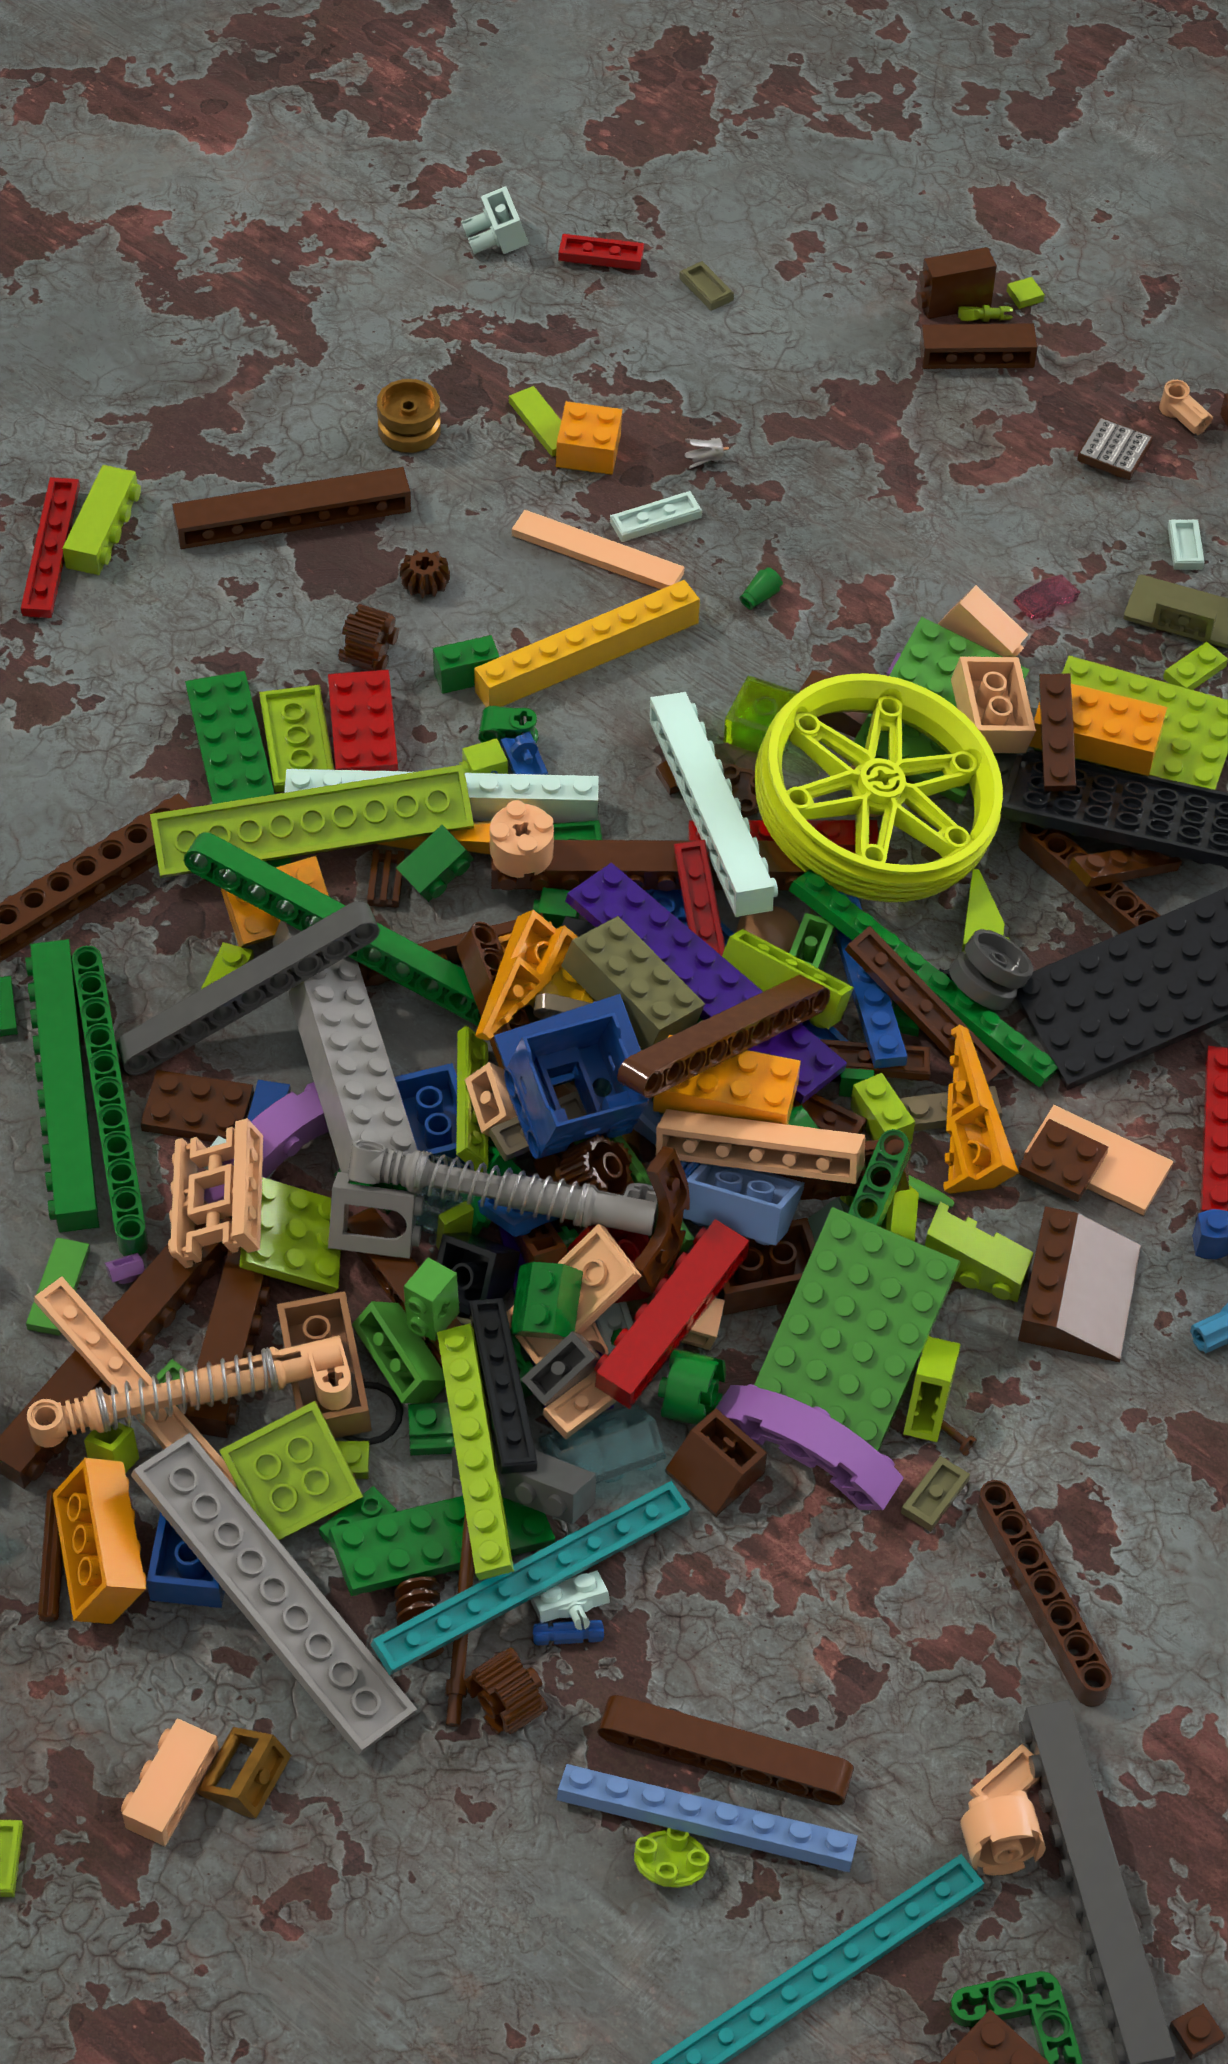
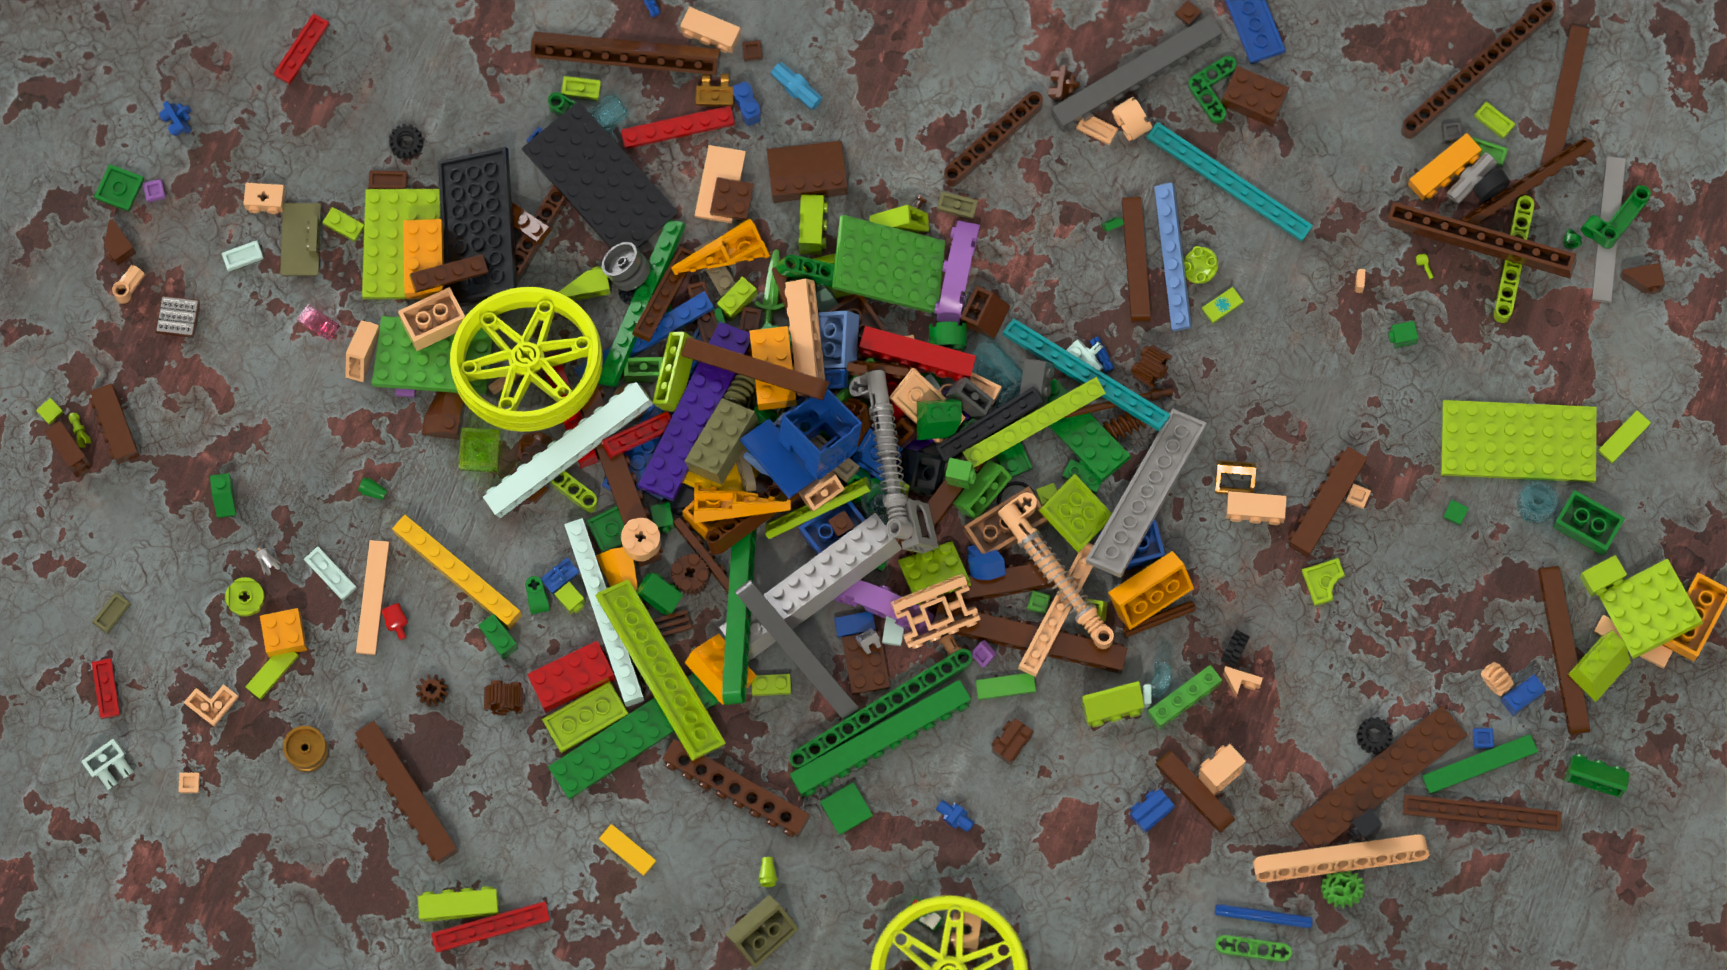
camera: 105 degrees left, 20 degrees up
none -> light nougat plate [179,773,200,793]
none -> light nougat brick [184,684,239,727]
none -> green slope [210,473,236,518]
none -> lime plate [225,577,265,617]
none -> red piece [381,603,408,640]
none -> lime beam [551,471,598,513]
none -> yellow tile [599,824,656,876]
none -> reddish brown brick [671,553,710,596]
none -> reddish brown plate [828,510,855,538]
none -> light grey tile [855,628,881,654]
none -> medium nougat bush [938,633,963,657]
none -> blue brick [967,545,1006,580]
none -> reddish brown hips [1048,65,1080,102]
none -> green tile [1101,217,1124,232]
none -> lime tile [1201,287,1244,324]
none -> reddish brown brick [1288,446,1368,558]
none -> light nougat tile [1346,483,1371,509]

